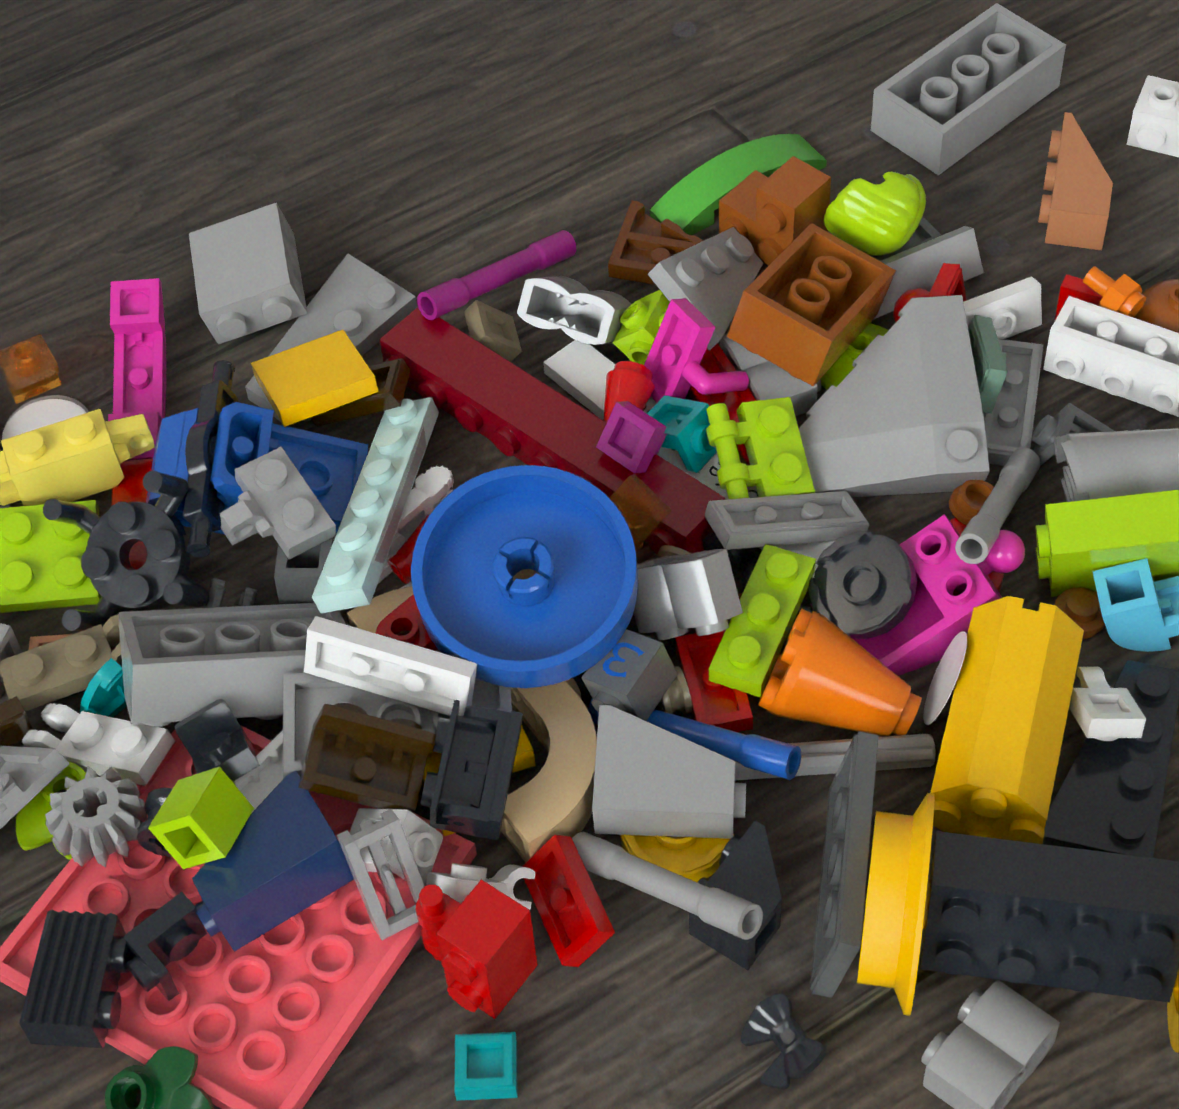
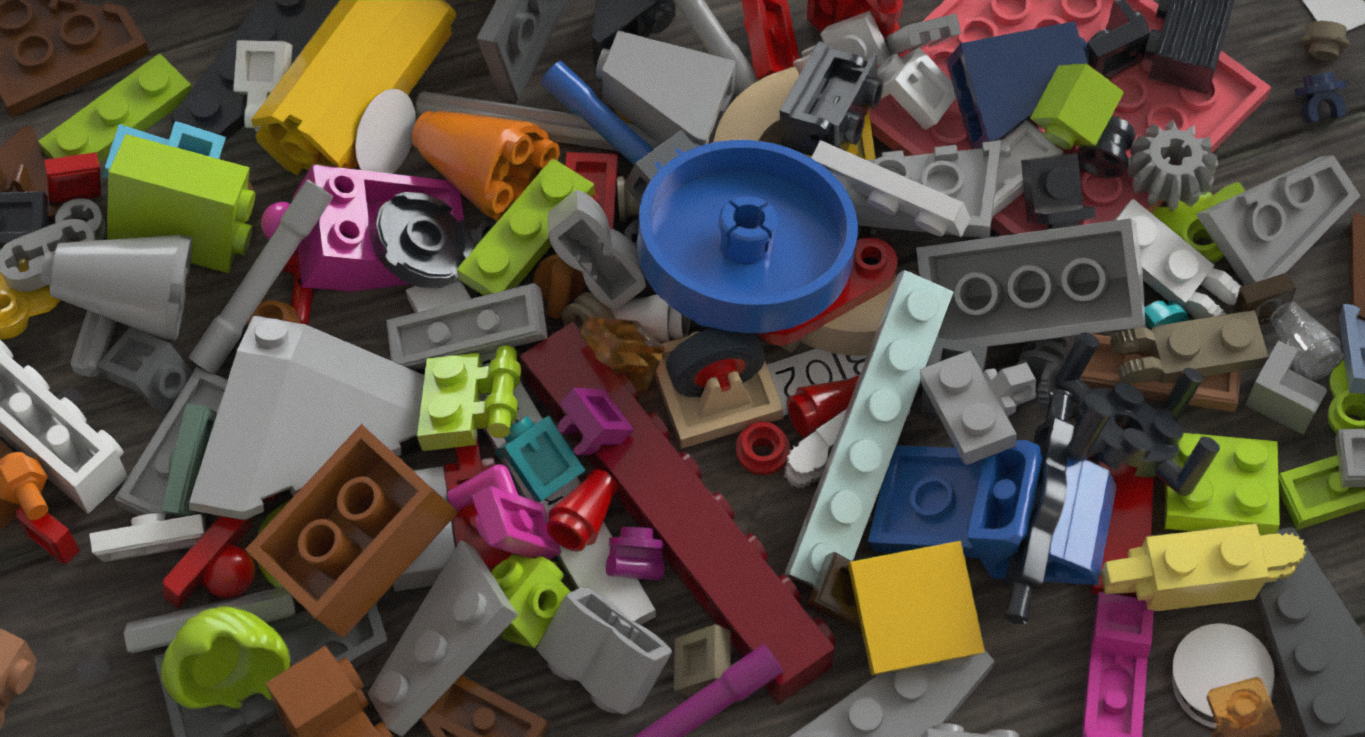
camera: 170 degrees left, 10 degrees up
dark brown bracket [298,703,436,813] -> none
none -> magenta plate [605,527,665,580]

